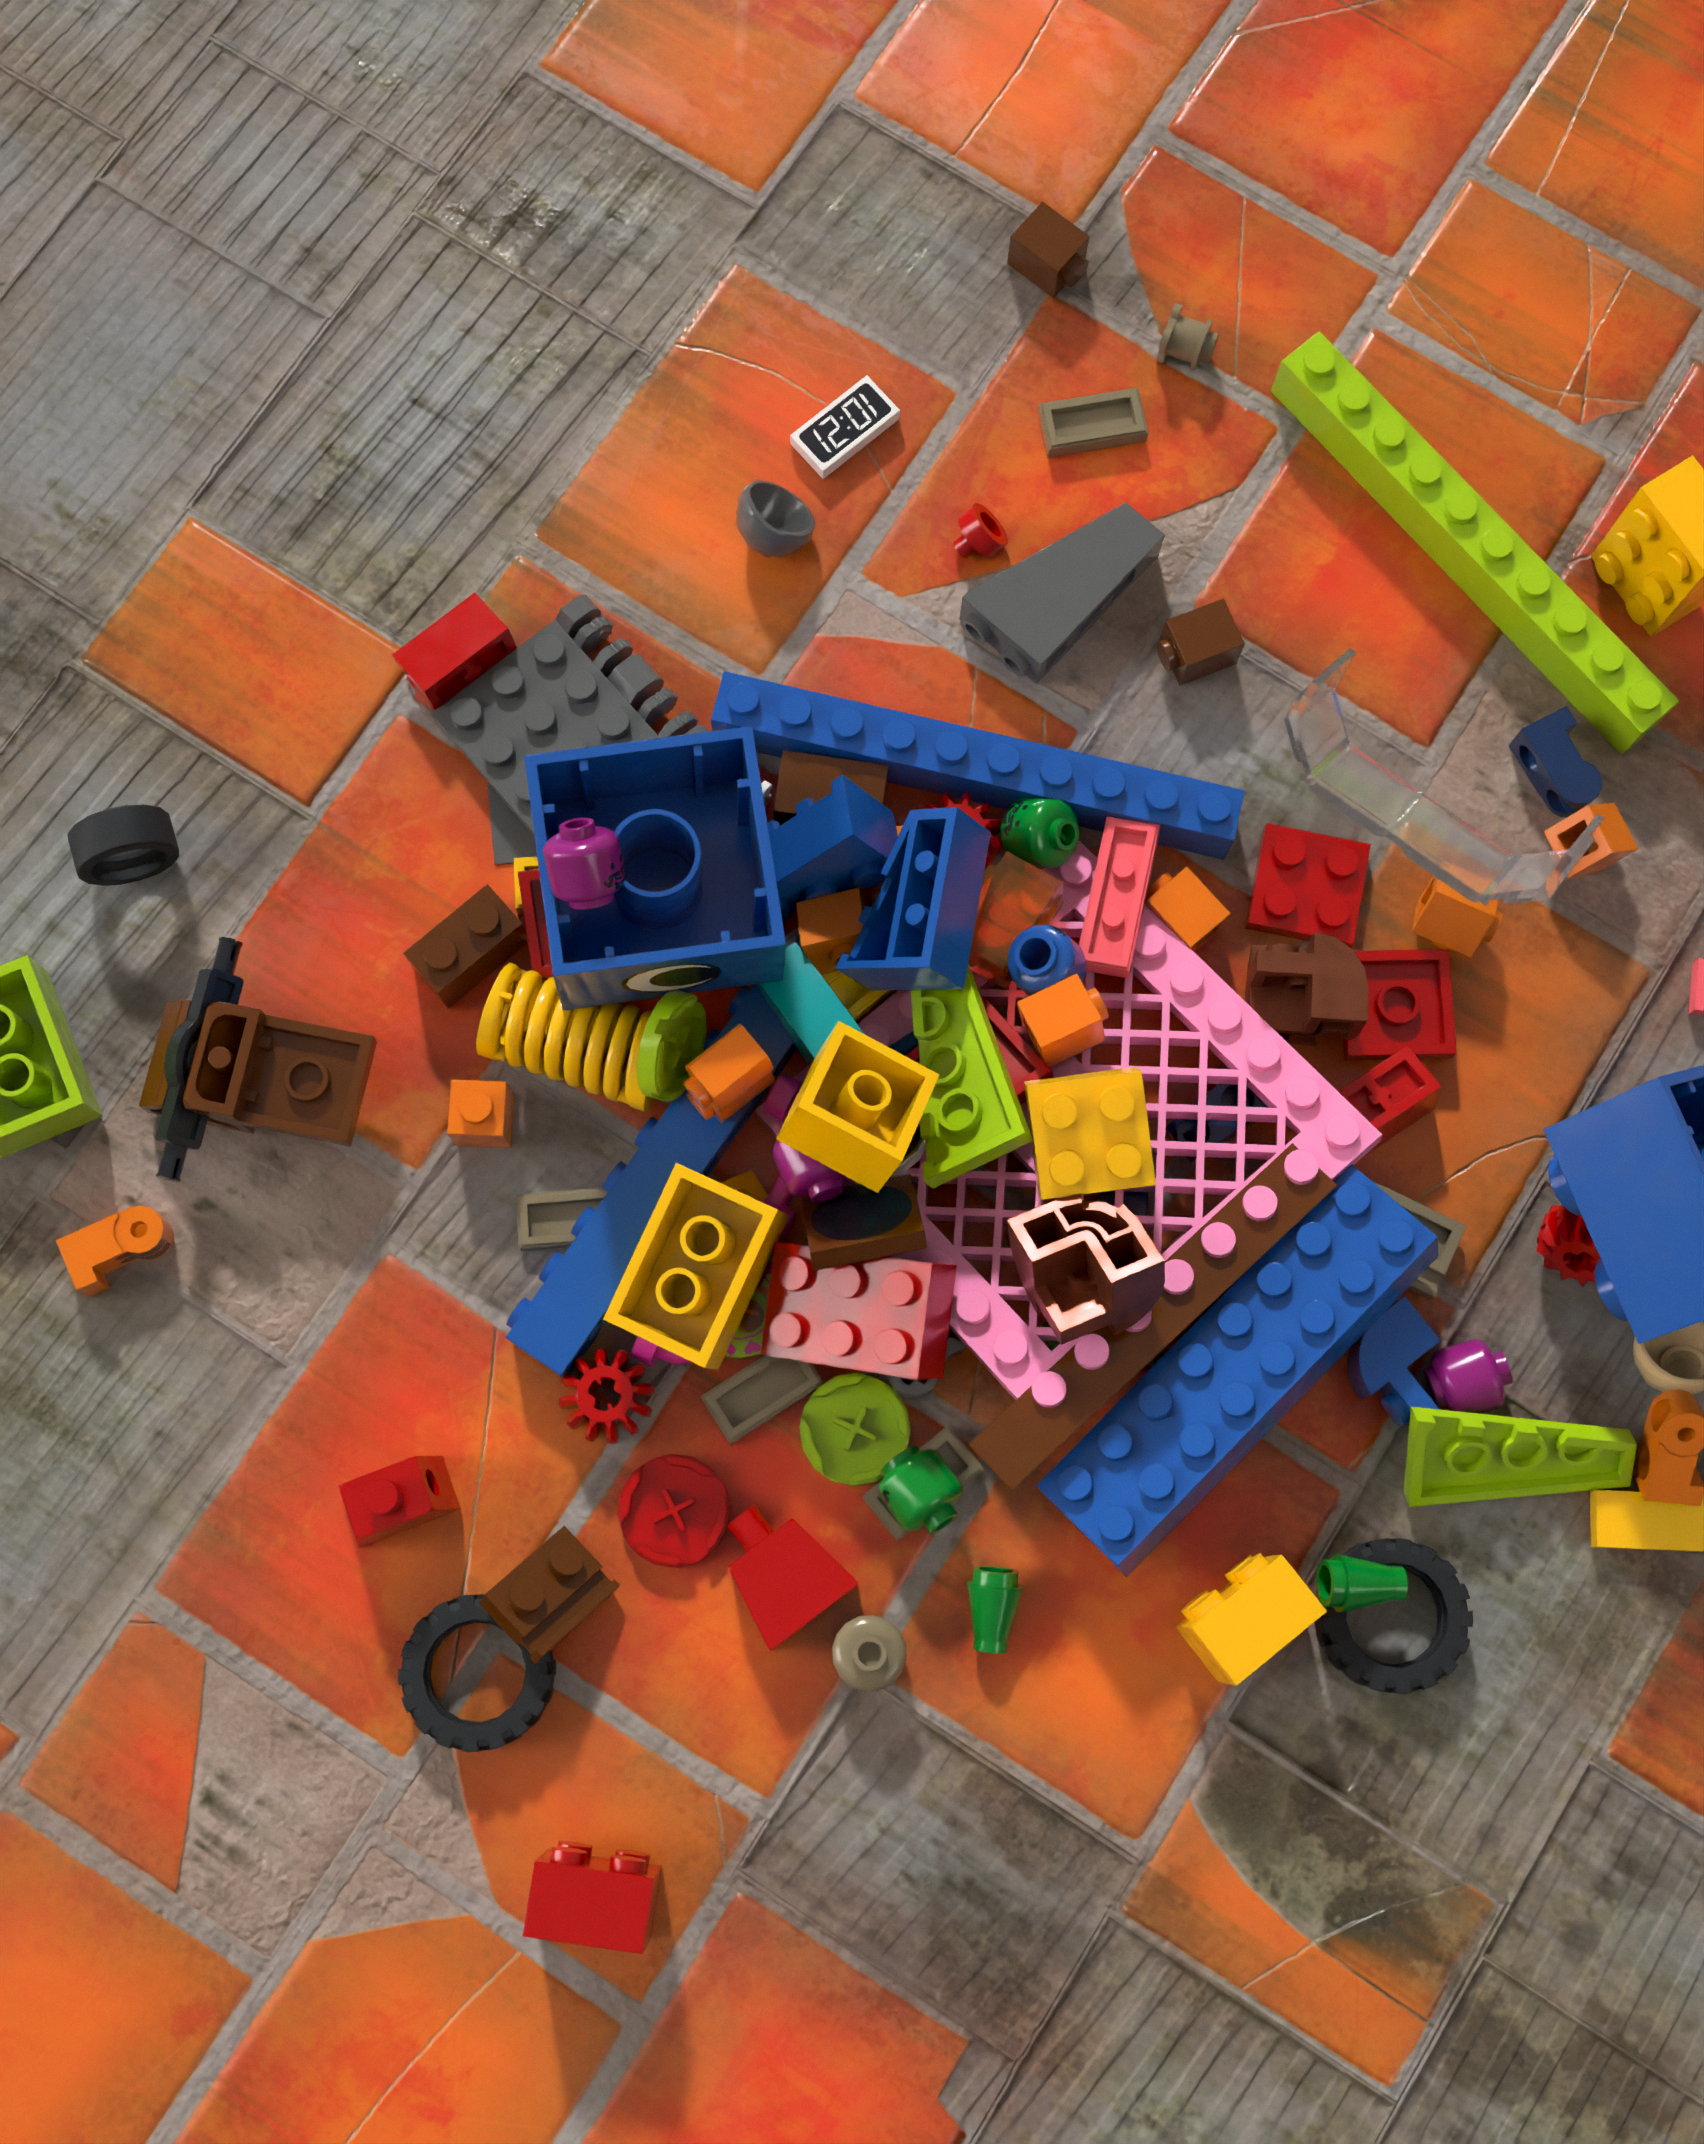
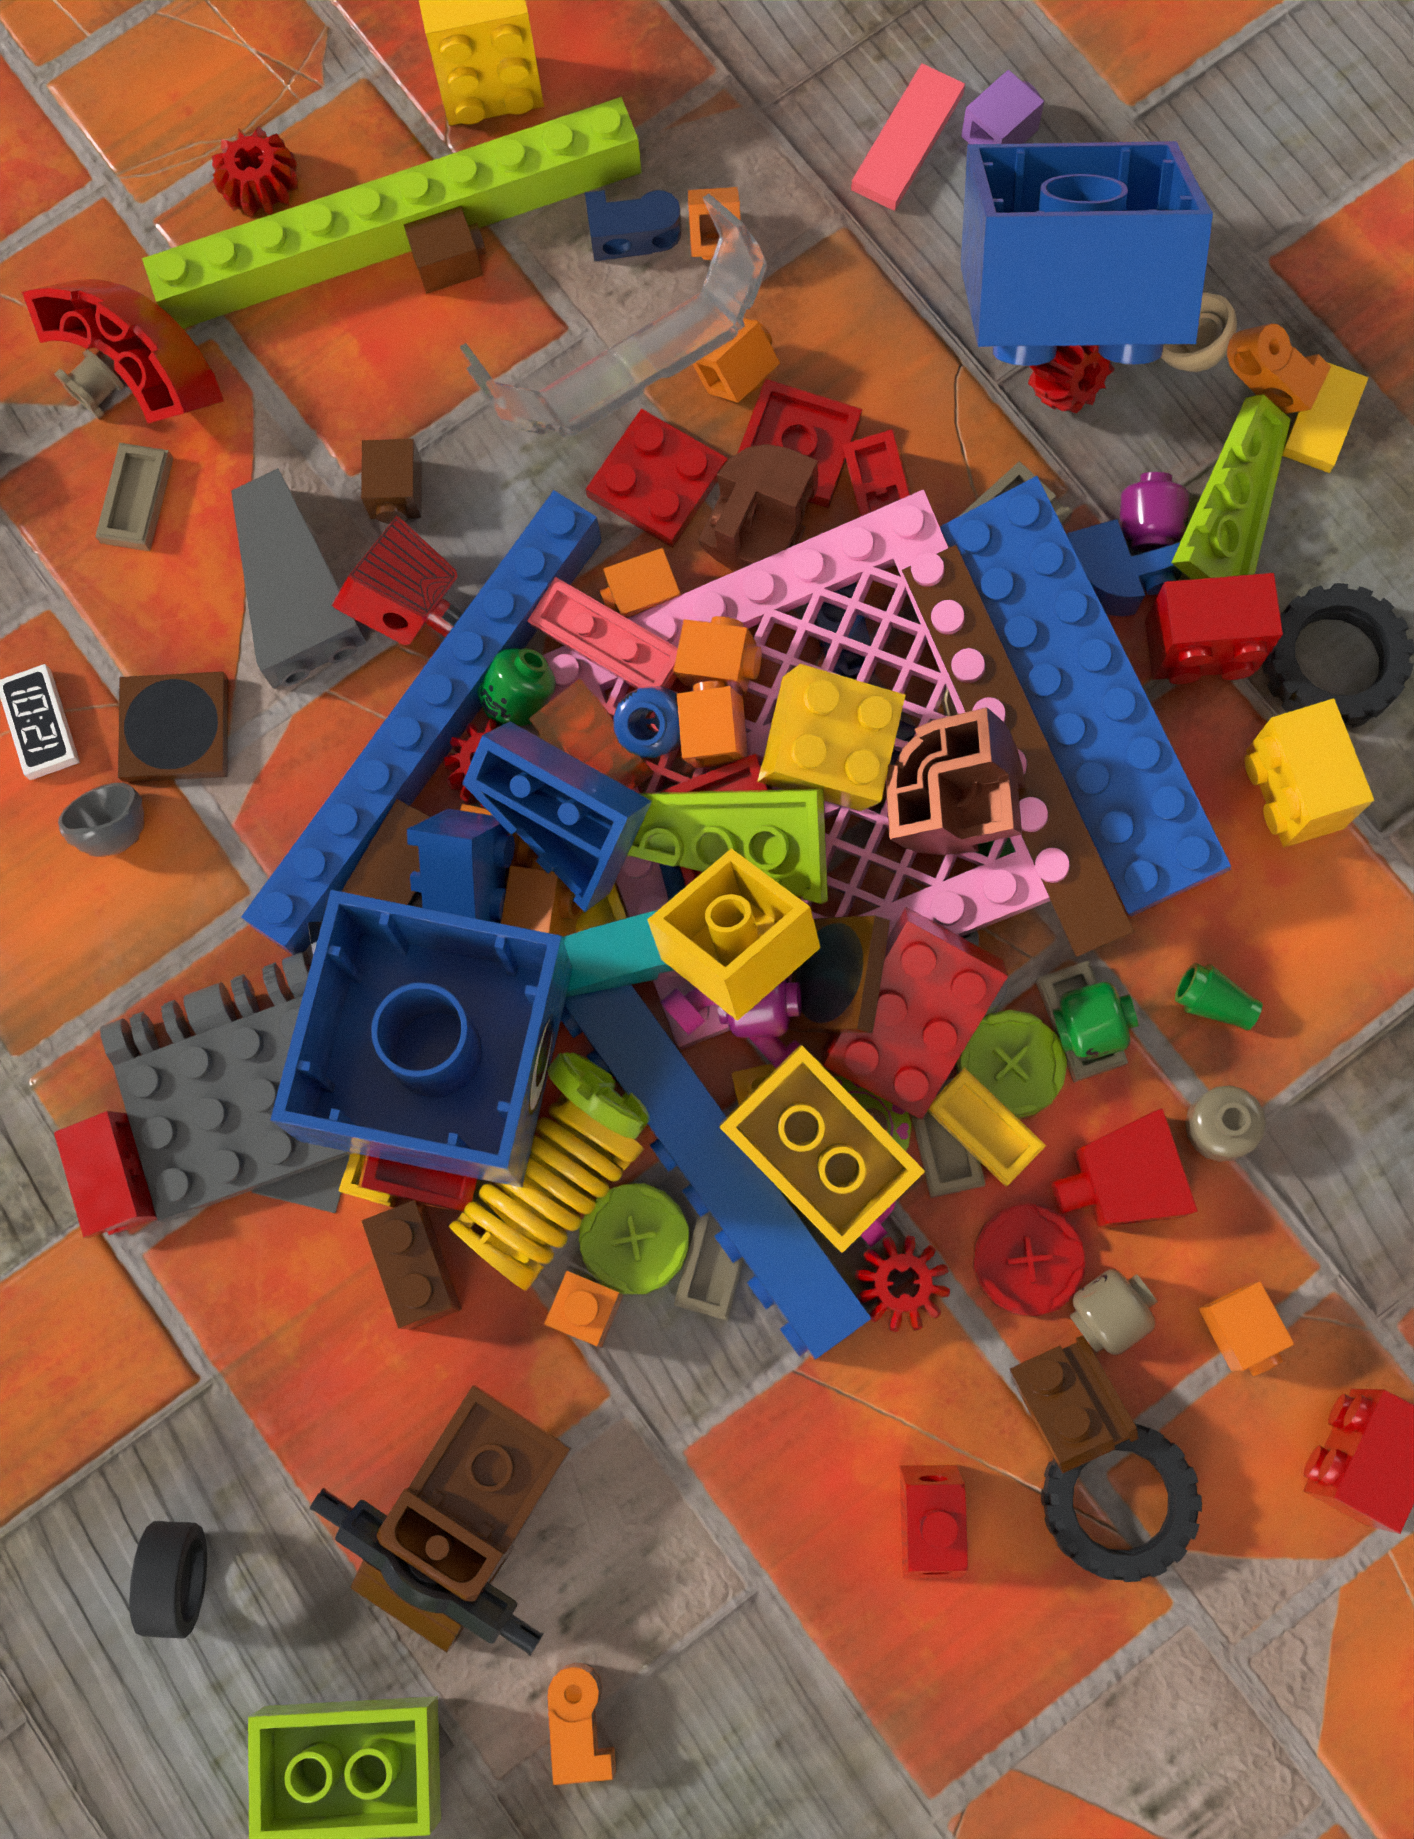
camera: 60 degrees left, 0 degrees up
magenta head [543,818,625,910] -> none
orange brick [683,1024,775,1123] -> none
red tile [953,503,1008,558] -> none
green cone [1316,1554,1408,1613] -> none
none -> red brick [22,279,224,423]
none -> tile [118,672,228,782]
none -> red gear [212,126,298,219]
none -> red torso [331,516,464,645]
none -> reddish brown brick [404,206,487,294]
none -> lime tile [579,1183,689,1295]
none -> orange brick [673,616,762,695]
none -> yellow tile [927,1067,1046,1187]
none -> dark tan head [1069,1269,1158,1355]
none -> red brick [1145,573,1283,684]
none -> orange brick [1198,1281,1295,1376]

